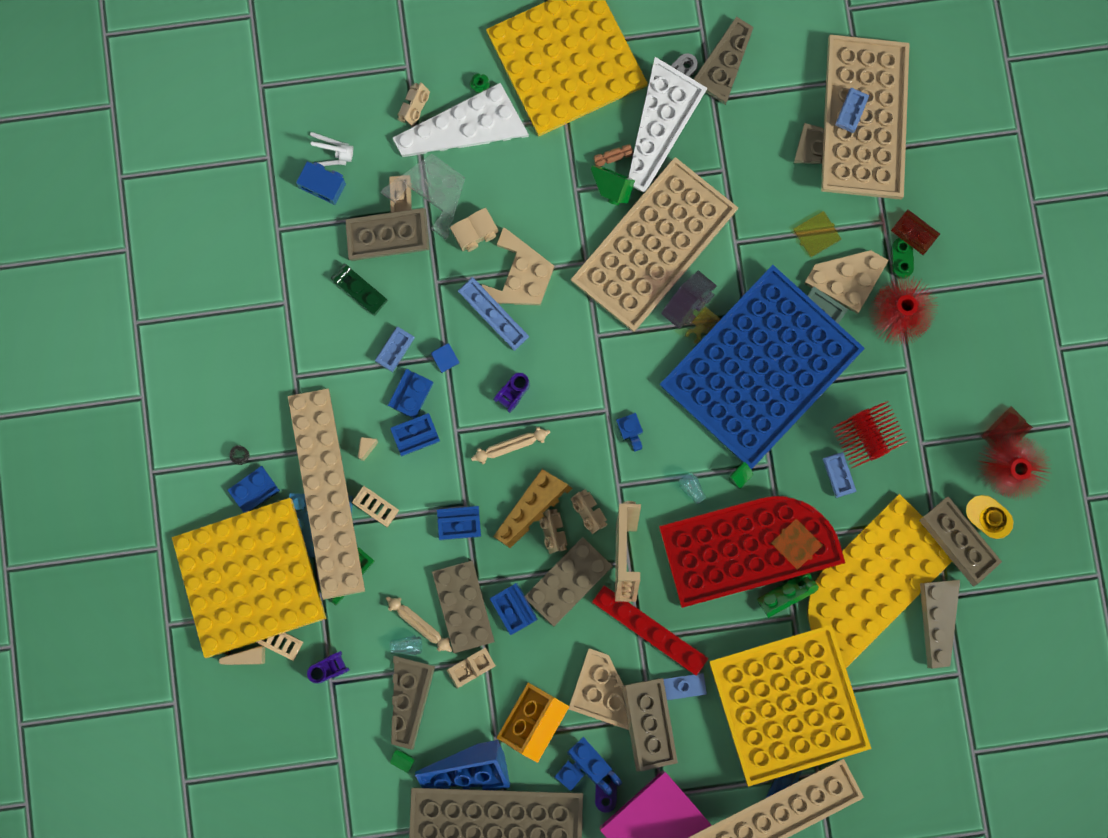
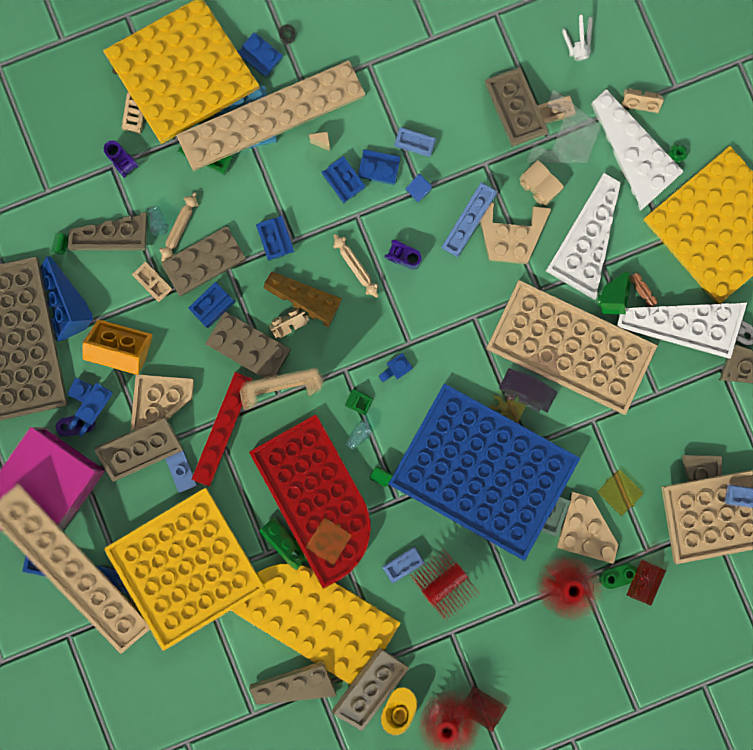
camera: 75 degrees right, 5 degrees up
tan slope [219,646,265,665] -> none
blue brick [296,162,346,205] -> none
dark green plate [331,263,388,316] -> none
tan slope [352,486,399,528] -> none
tan hinge [571,489,607,534] -> none
none -> green slope [345,389,374,416]
none -> white wing [546,173,620,300]

